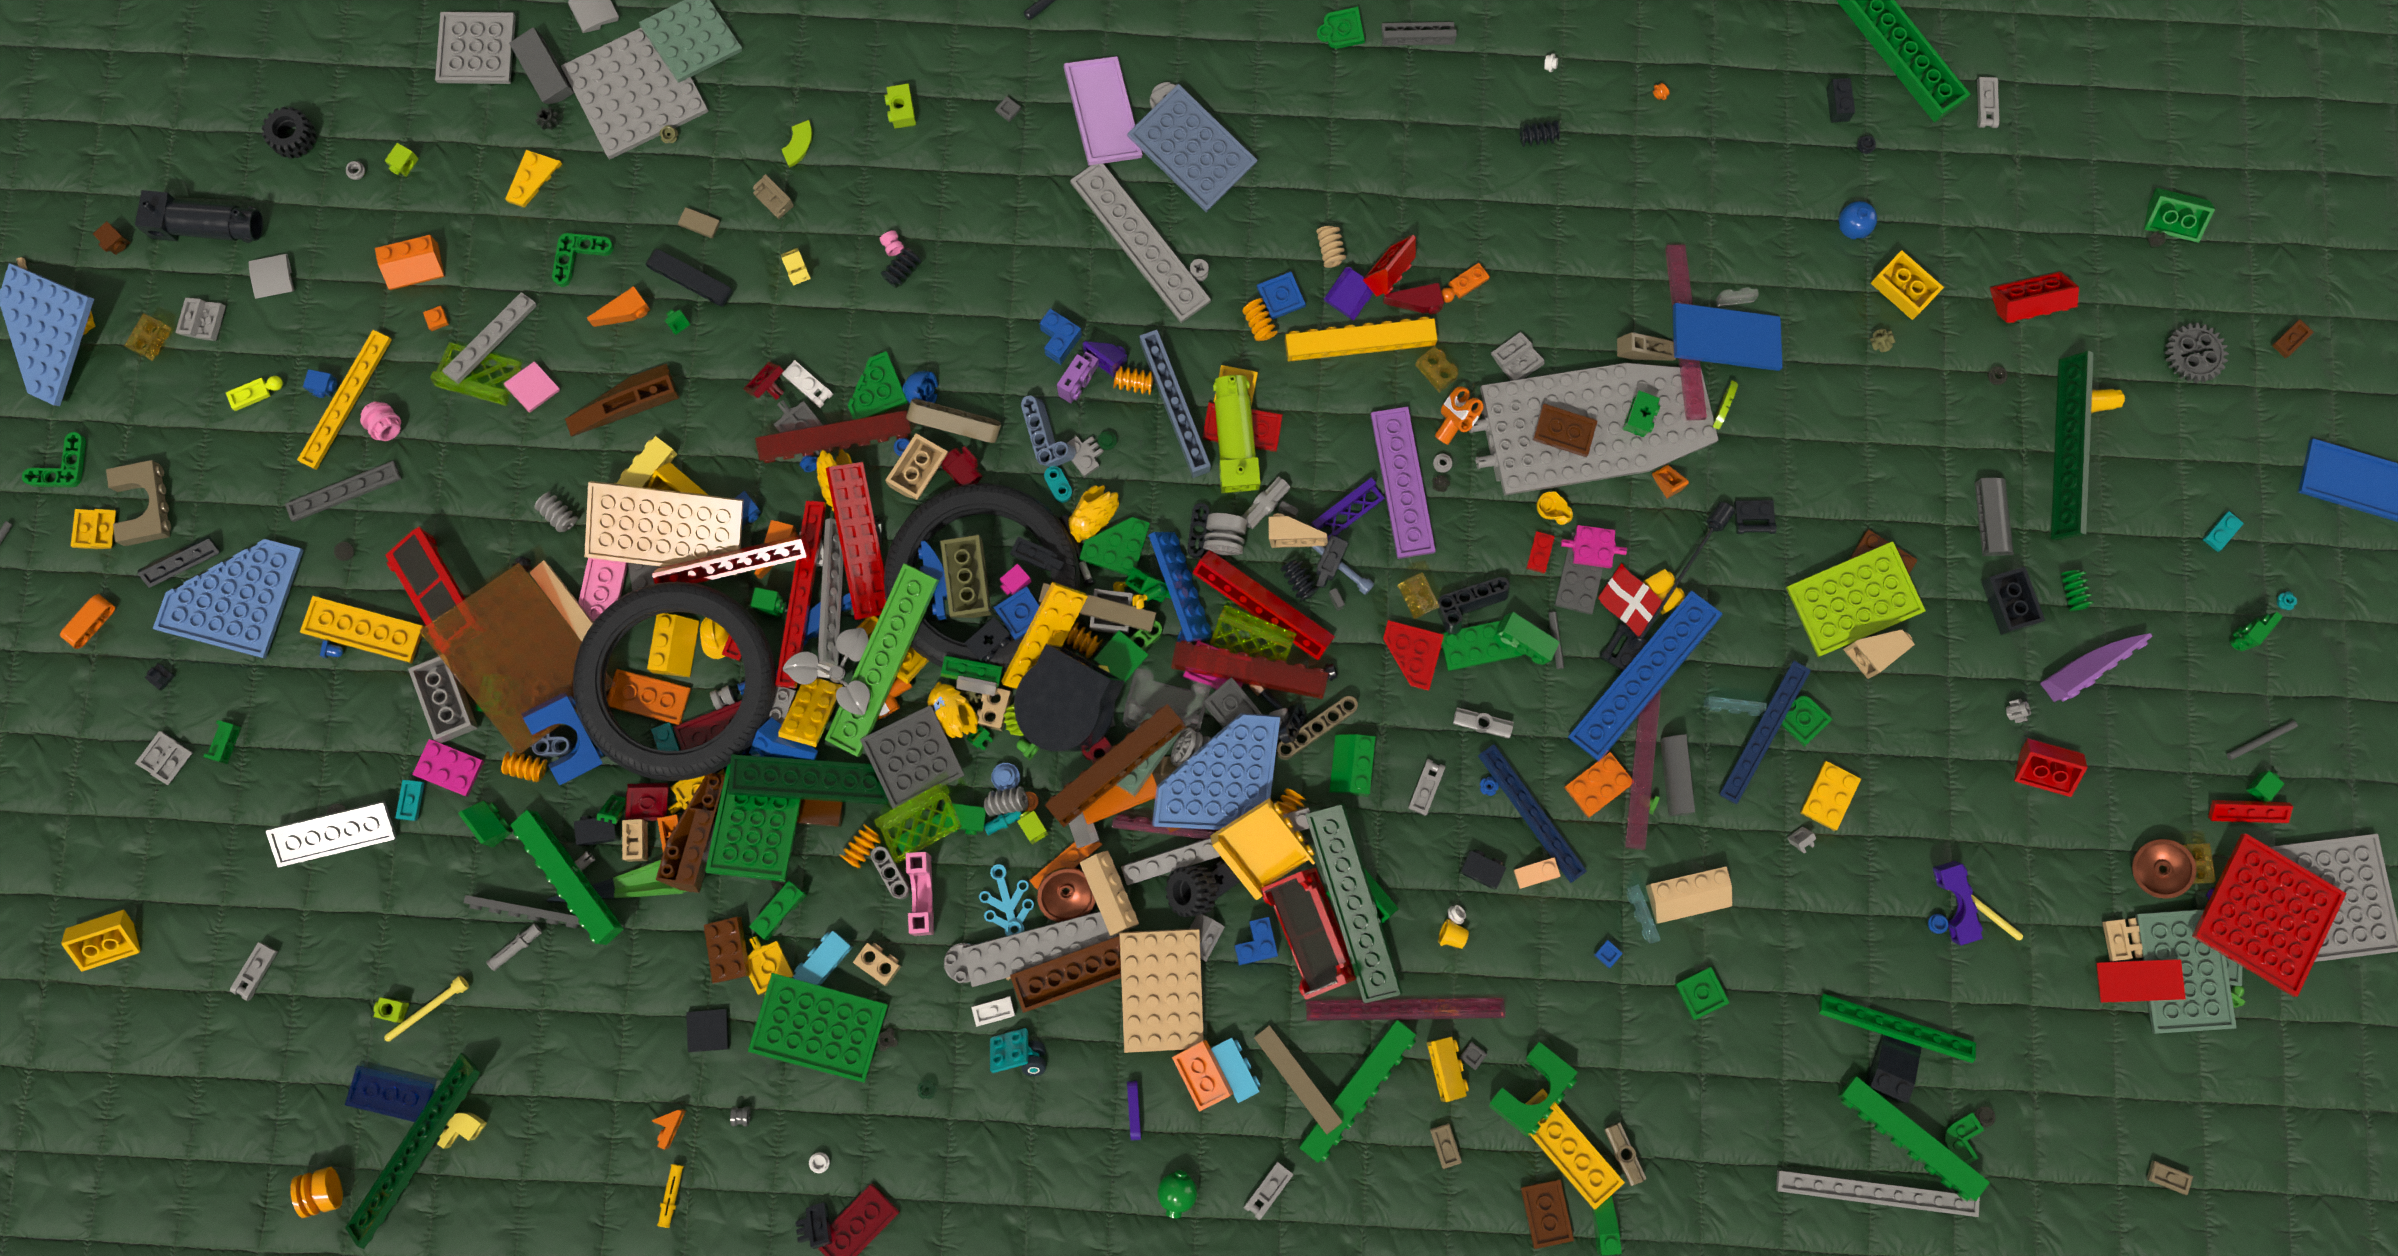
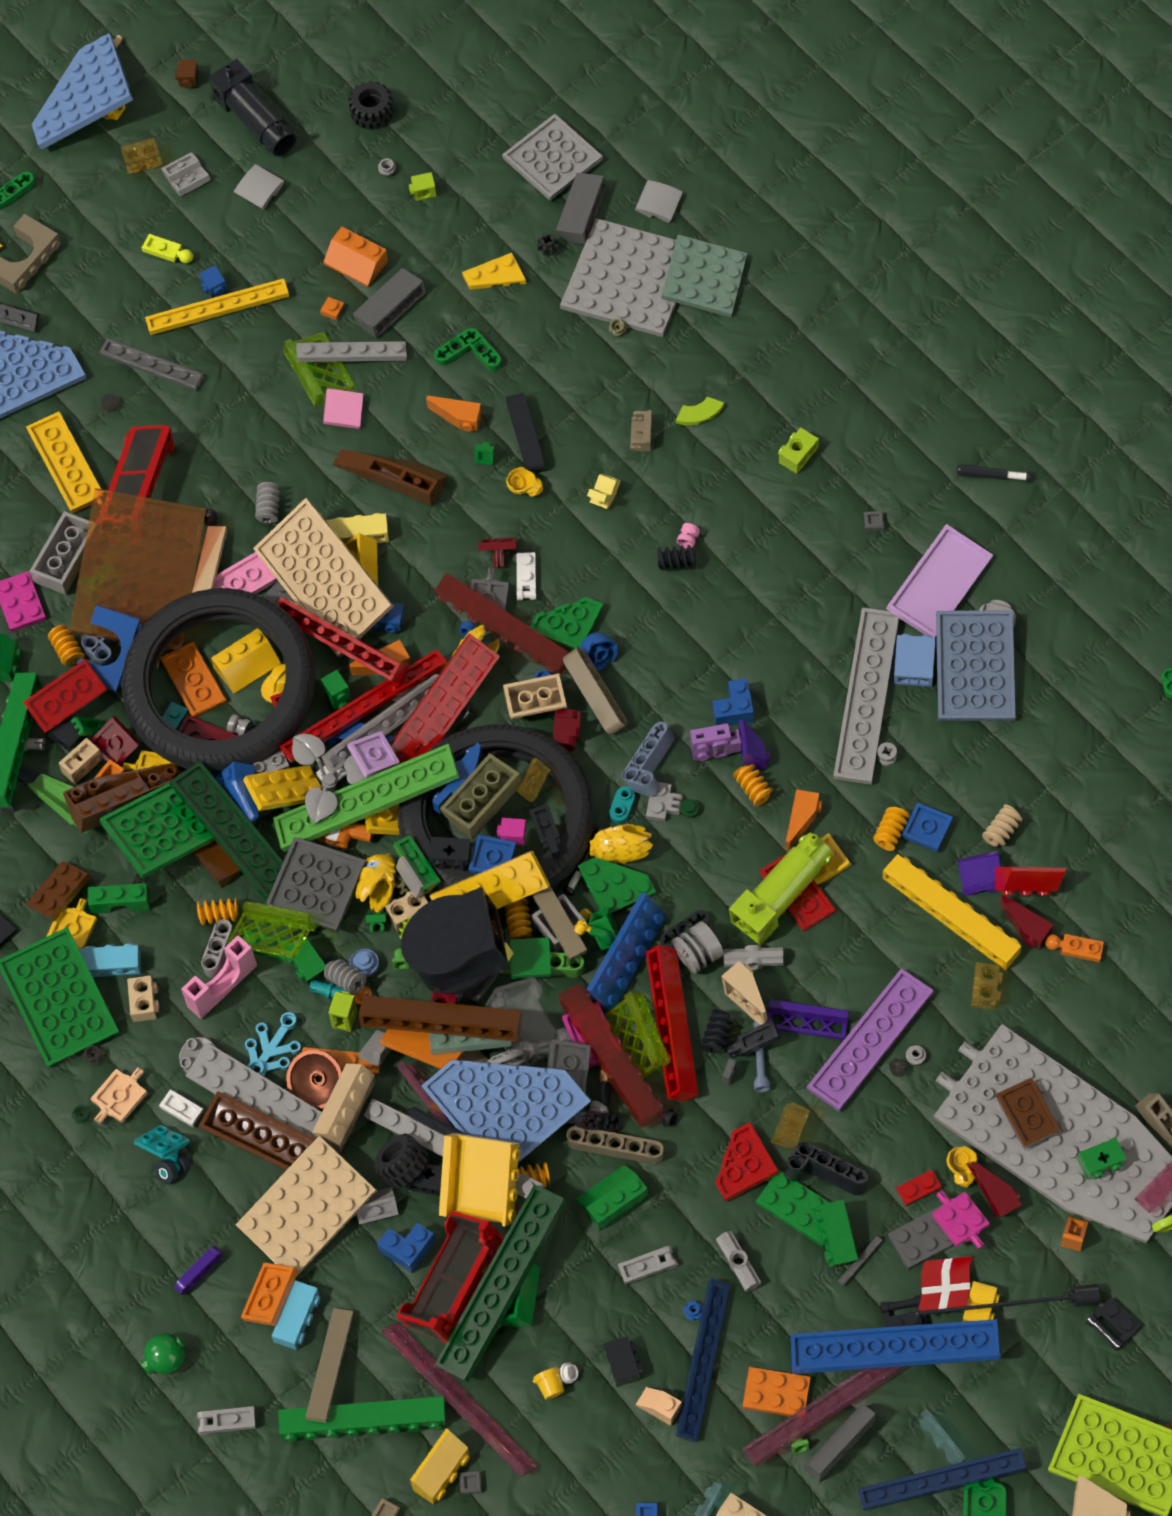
camera: 55 degrees right, 15 degrees down
blue piece [320,641,343,658] -> none
bright pink piece [360,402,401,441] -> none
dark tan tile [678,207,720,239] -> none
sand blue brick [1140,330,1211,478] -> none
dark grey tile [1278,501,1299,519] -> none
orange connector [1435,386,1483,445] -> none
light grey slope [1491,332,1544,381] -> none
none -> red tile [23,659,108,733]
none -> light nougat plate [91,1067,147,1124]
none -> lavender plate [347,731,400,778]
none -> dark grey brick [353,268,426,338]
none -> black axle [407,1106,467,1136]
none -> yellow hair [506,467,543,497]
none -> clear yellow plate [516,758,550,802]
none -> orange slope [786,789,822,850]
none -> medium blue brick [894,634,935,687]
none -> dark red slope [966,1161,1022,1217]

